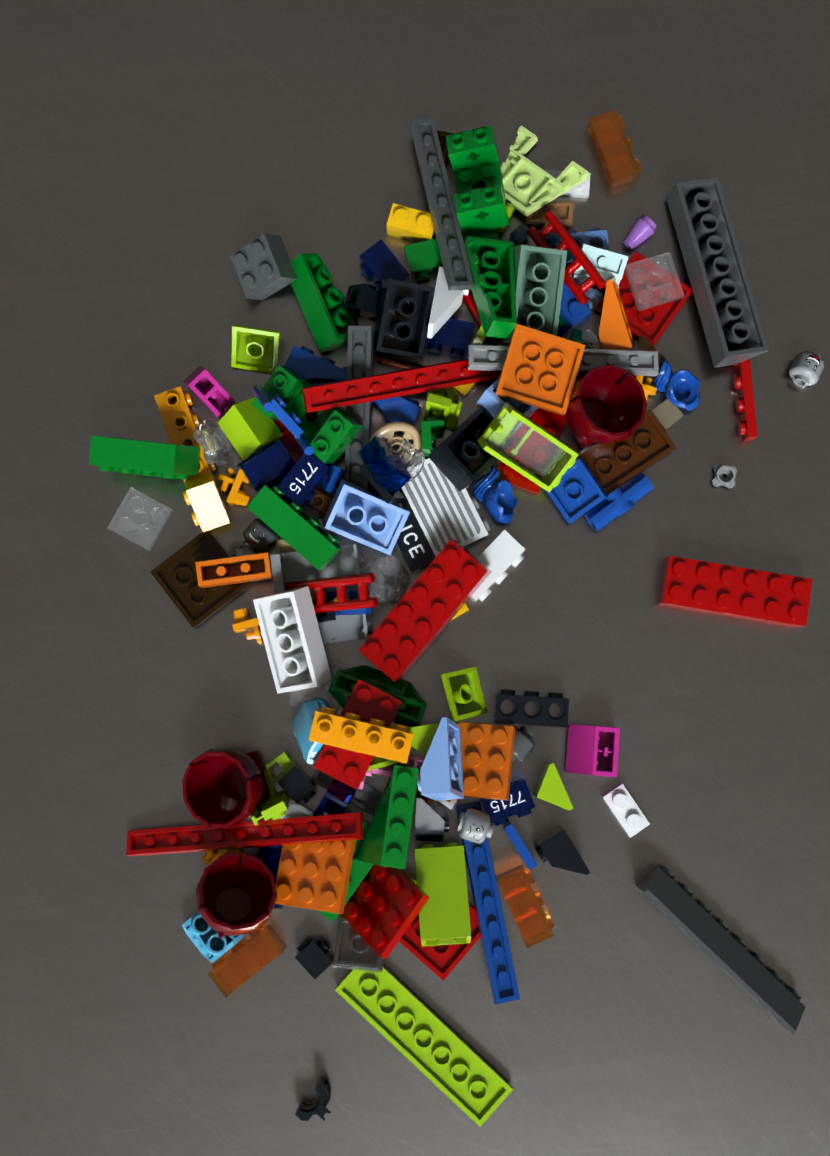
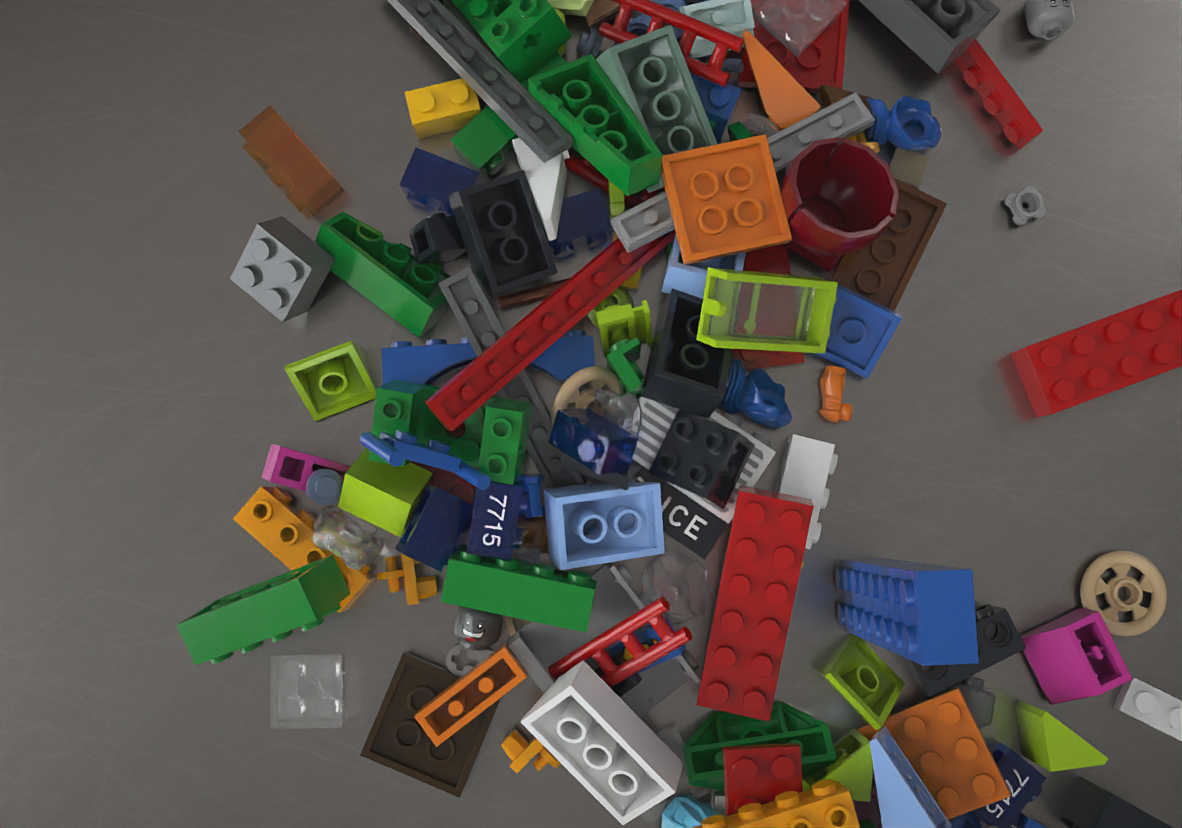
camera: 25 degrees left, 0 degrees up
brick [183,473,230,532] -> none
blue piece [585,472,654,532] -> none
none -> clear orange brick [238,105,345,217]
none -> sand blue plate [306,469,343,505]
none -> black bracket [649,410,755,510]
none -> orange arm [819,365,853,424]
none -> blue brick [835,558,979,666]
none -> tan plate [1080,550,1167,637]

